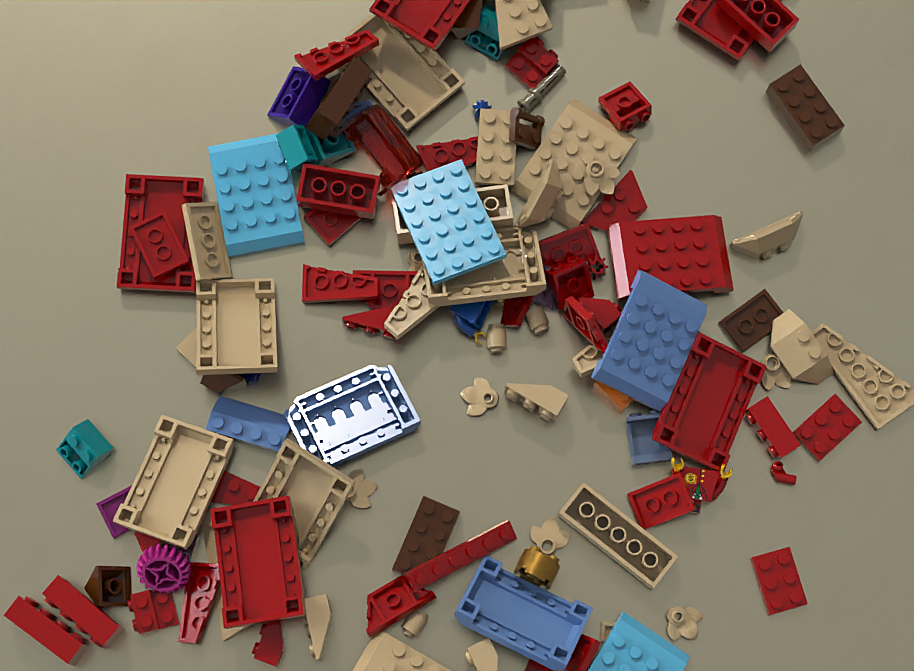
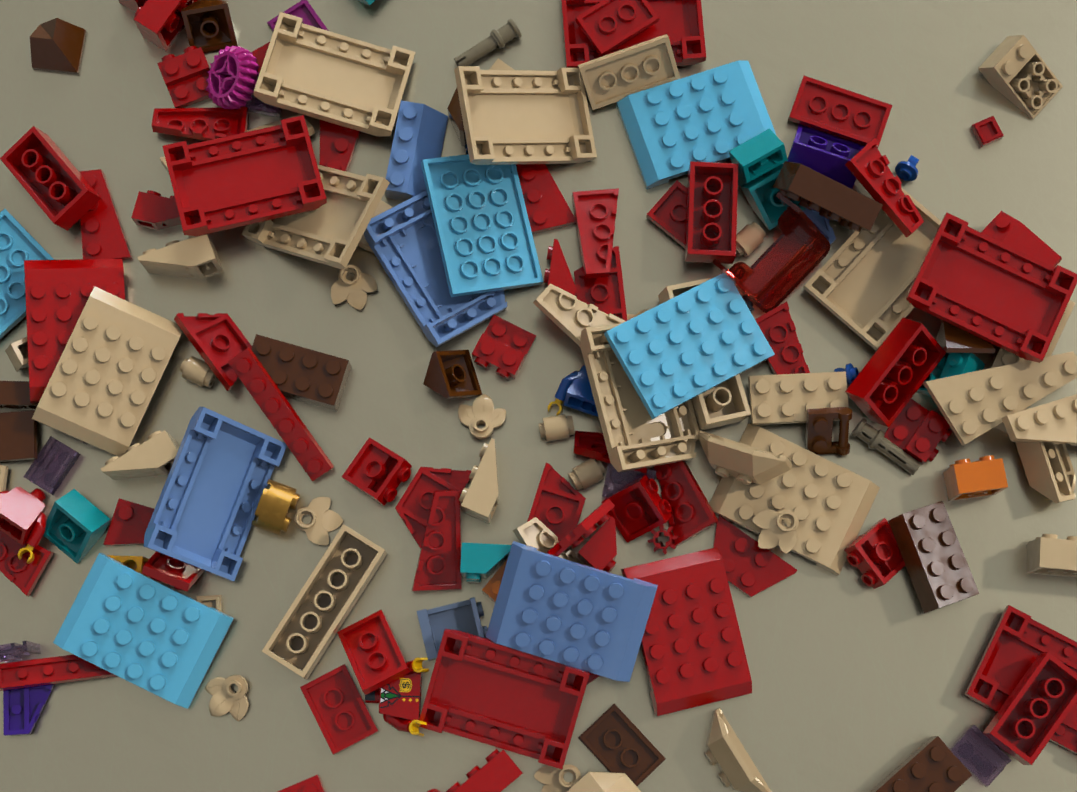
camera: 85 degrees right, 0 degrees up
none -> red plate [300,664,378,755]
none -> red plate [342,437,412,506]
none -> red wing [395,467,471,549]
none -> red wing [412,490,462,591]
none -> medium azure plate [421,154,544,297]
none -> reddish brown slope [423,350,482,398]
none -> dark tan pin [454,19,522,66]
none -> teal slope [460,543,512,583]
none -> red plate [472,315,536,379]
none -> red wing [516,164,576,234]
none -> red wing [527,463,586,541]
none -> tan brick [736,222,766,257]
none -> red plate [788,76,892,148]
none -> red brick [845,318,946,427]
none -> brick [888,501,979,614]
none -> blue plate [895,155,919,181]
none -> orange brick [943,455,1008,501]
none -> clear purple plate [950,725,1012,787]

